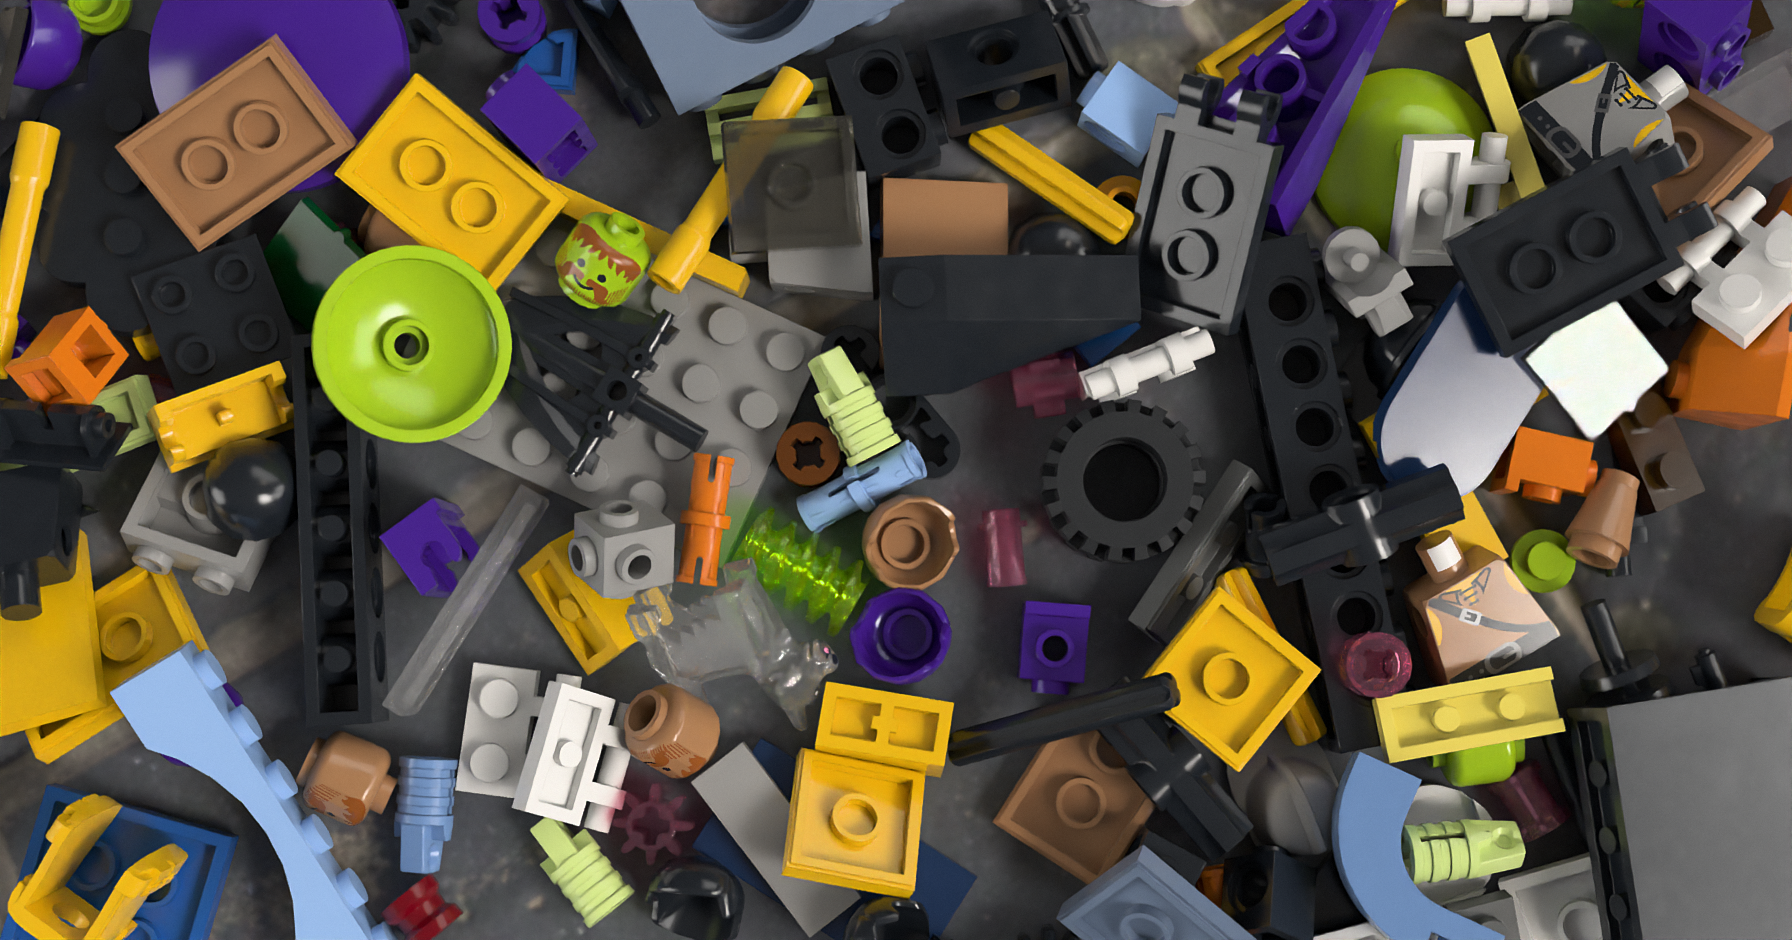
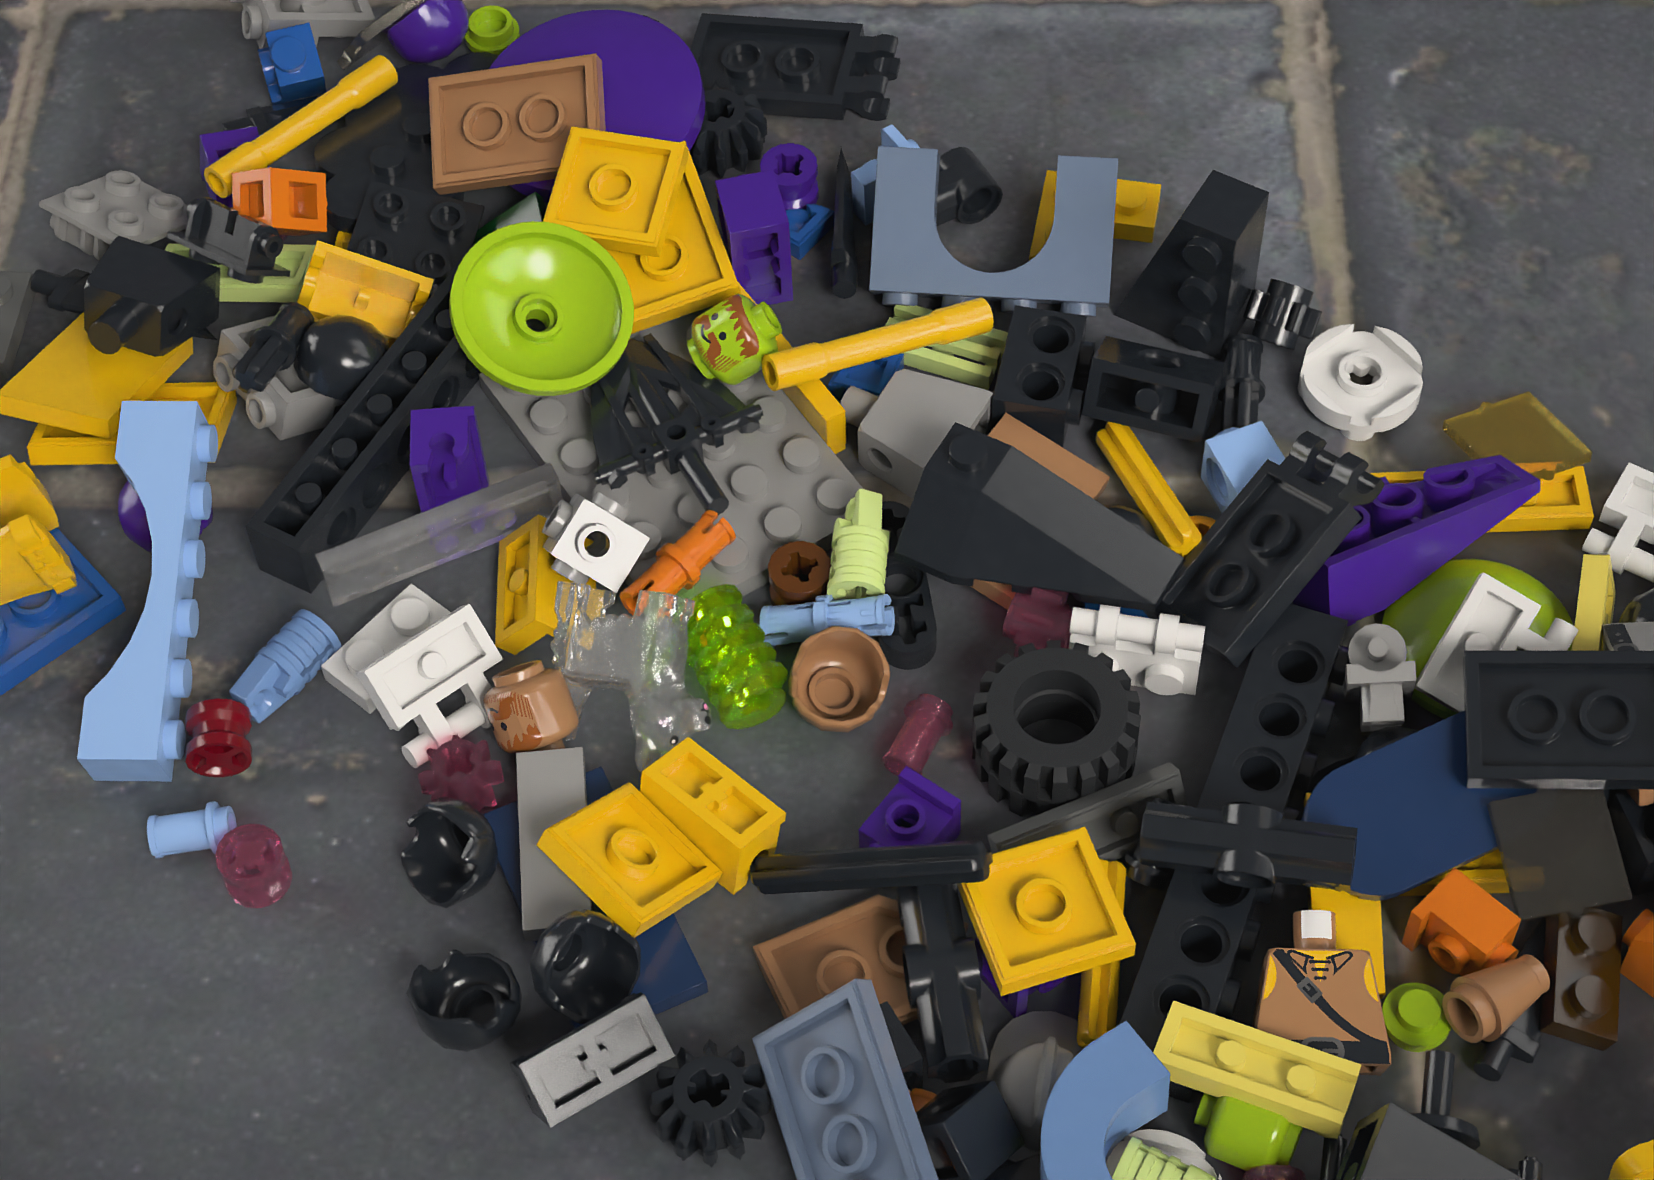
camera: 35 degrees right, 30 degrees down
medium nougat head [295,730,398,826] -> none
yellowish green hinge [530,817,635,928] -> none
clear smoke plate [721,115,863,255] -> none
dark purple hair [849,587,952,686] -> none
clear pink wheel [1336,632,1412,698] -> none
none -> black axle [232,302,315,393]
none -> yellow plate [543,126,689,258]

